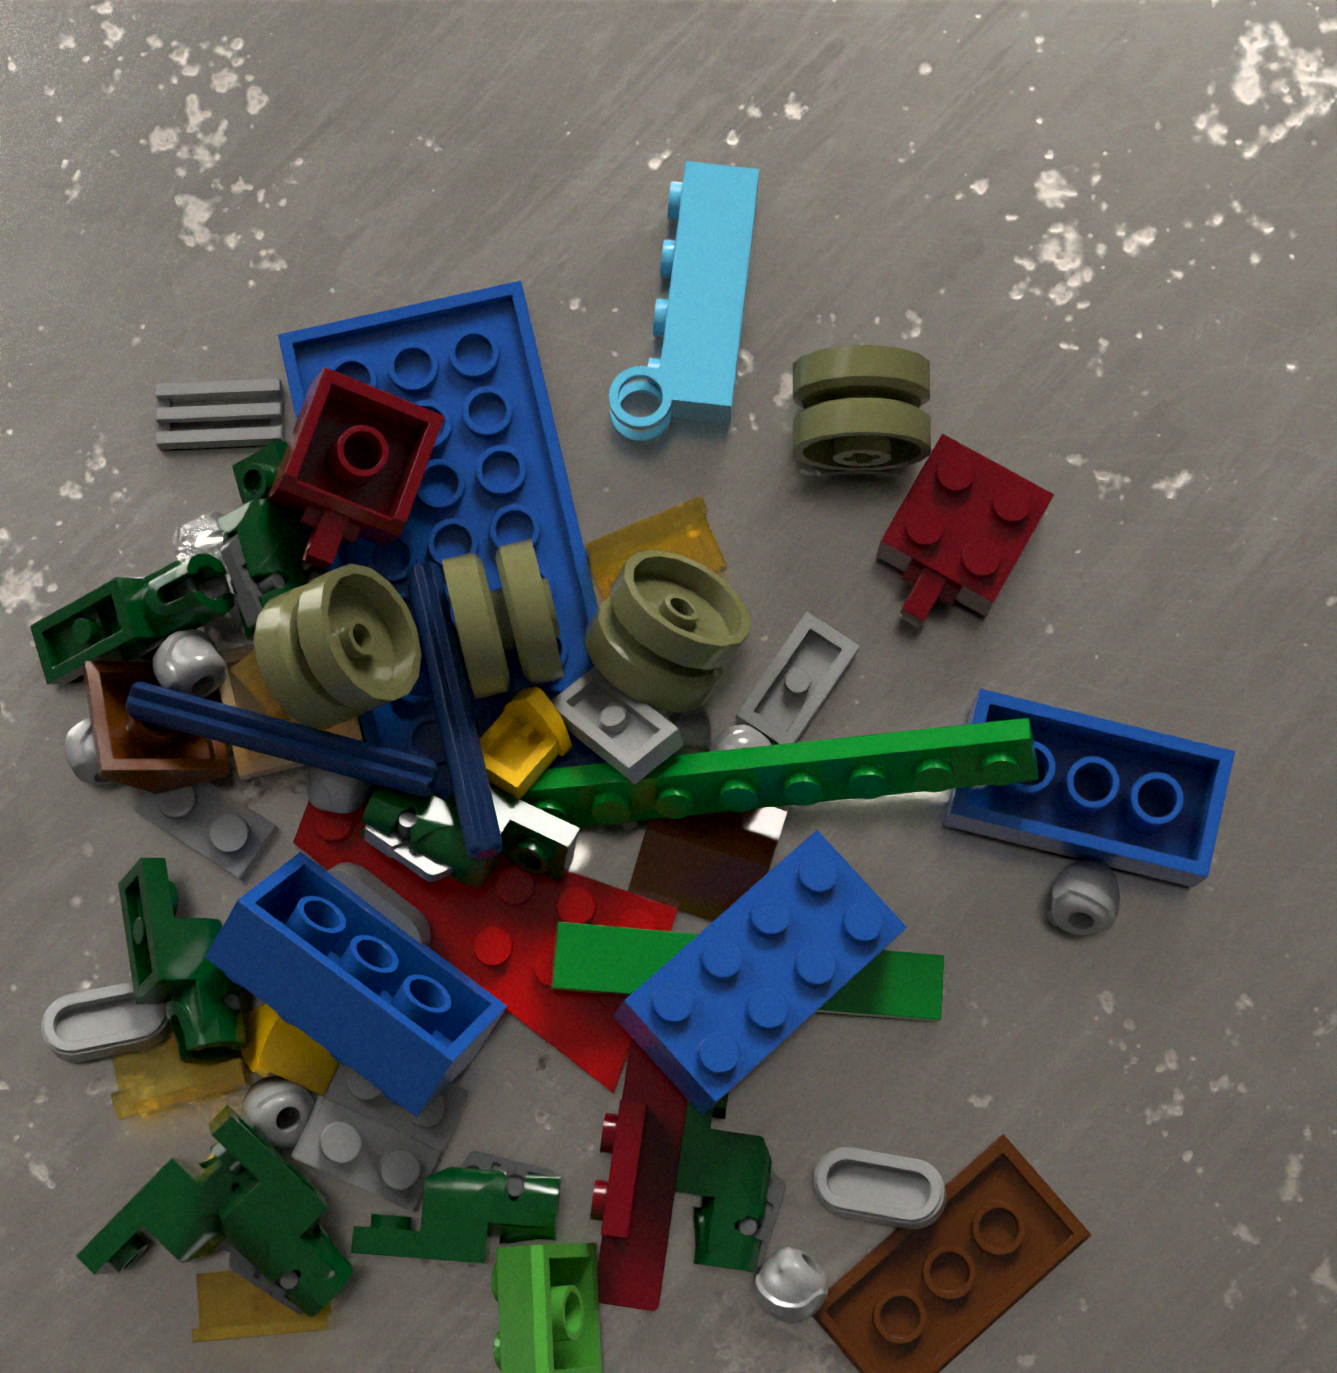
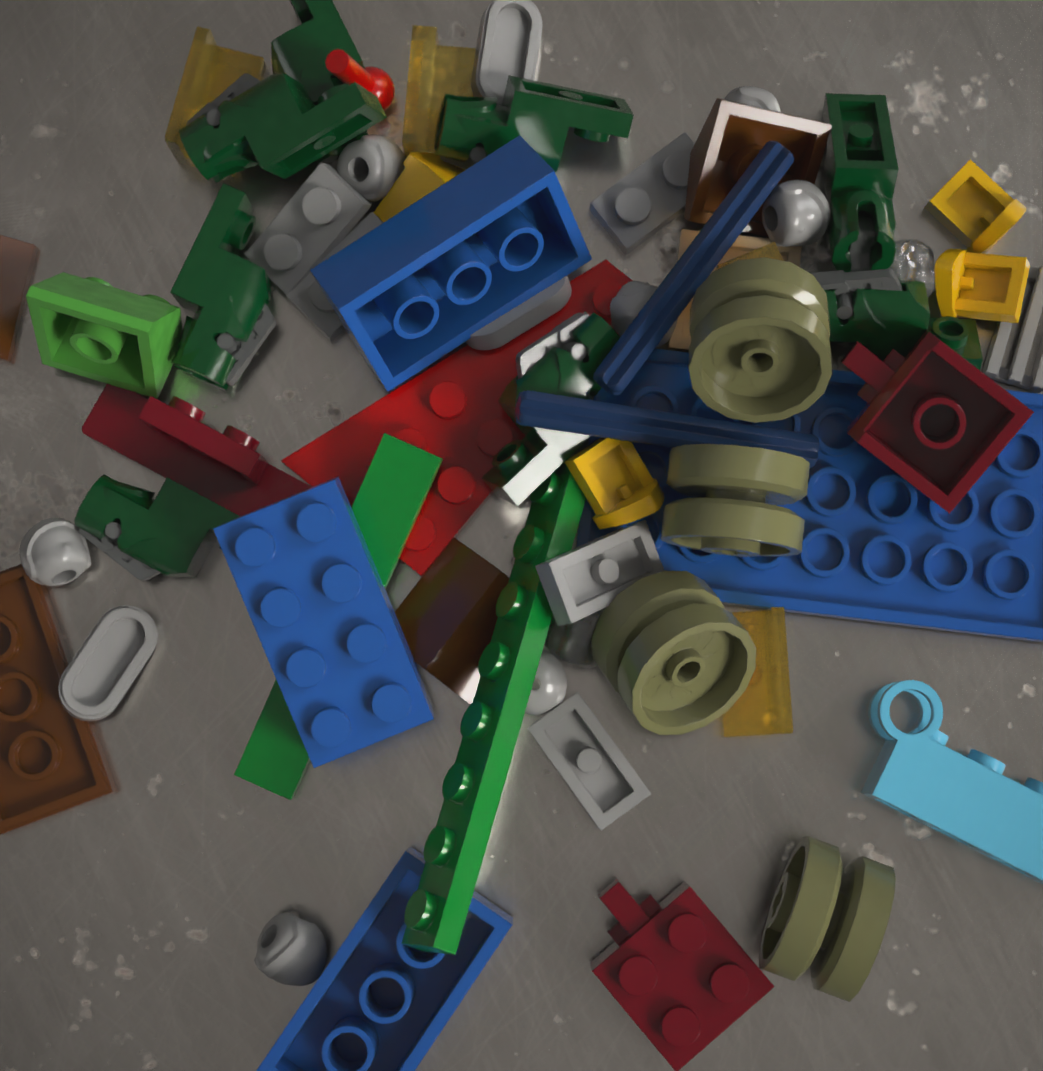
camera: 110 degrees right, 5 degrees up
none -> red bar [325,49,395,111]
none -> yellow tile [924,159,1027,254]
none -> yellow tile [935,248,1030,323]

